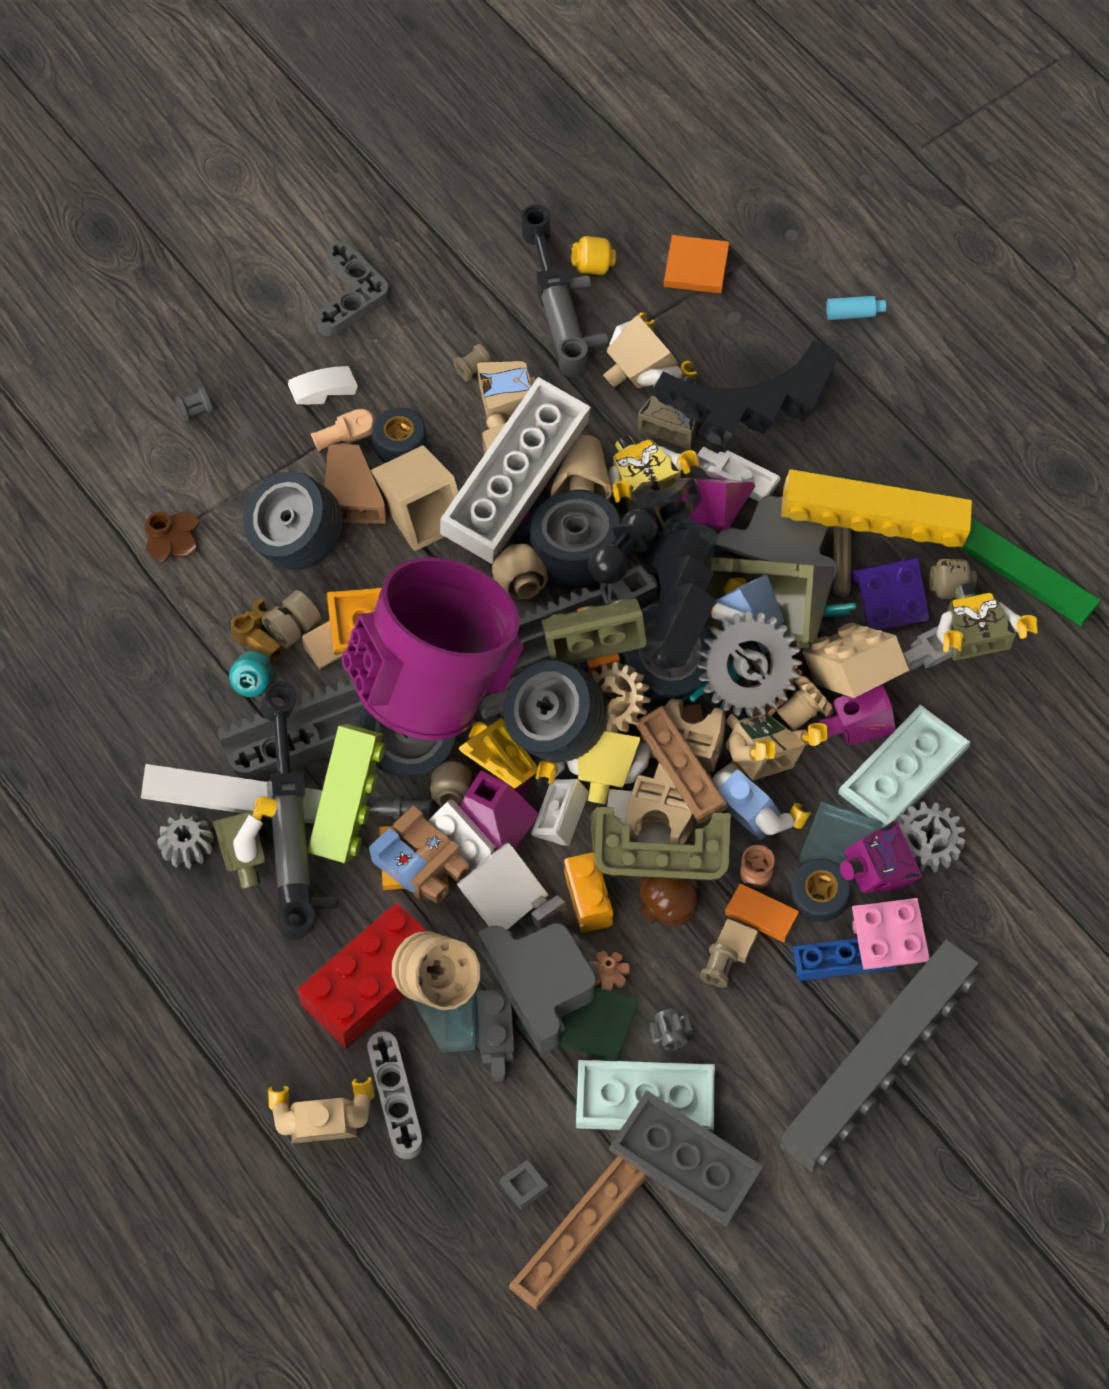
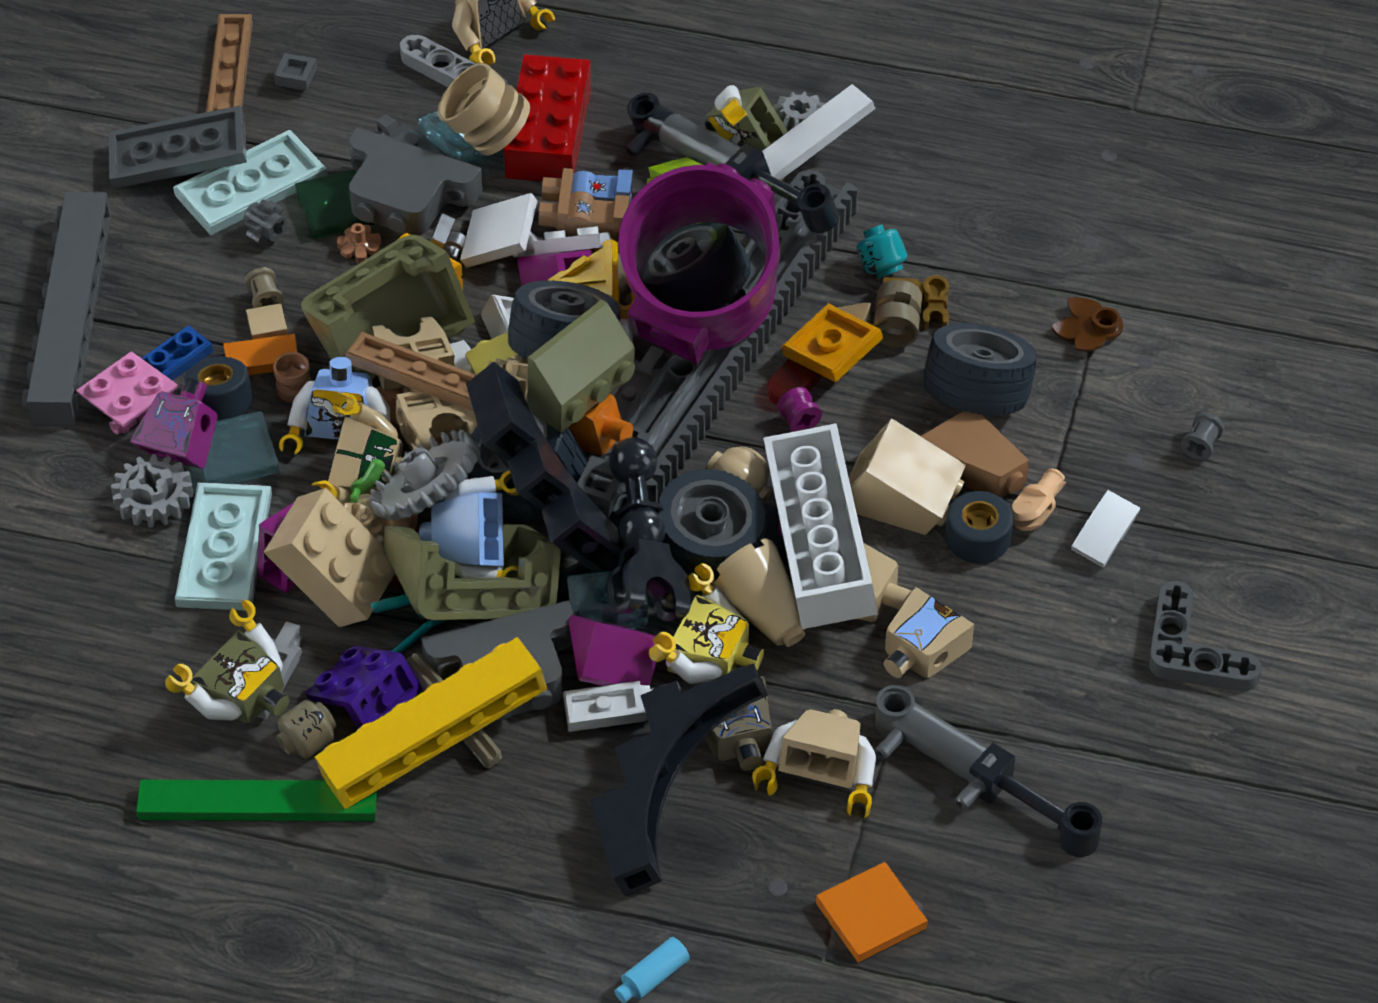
camera: 140 degrees right, 10 degrees down
dark tan bush [453,344,492,382] -> none
yellow head [571,236,616,276] -> none
none -> bright green piece [349,459,385,503]

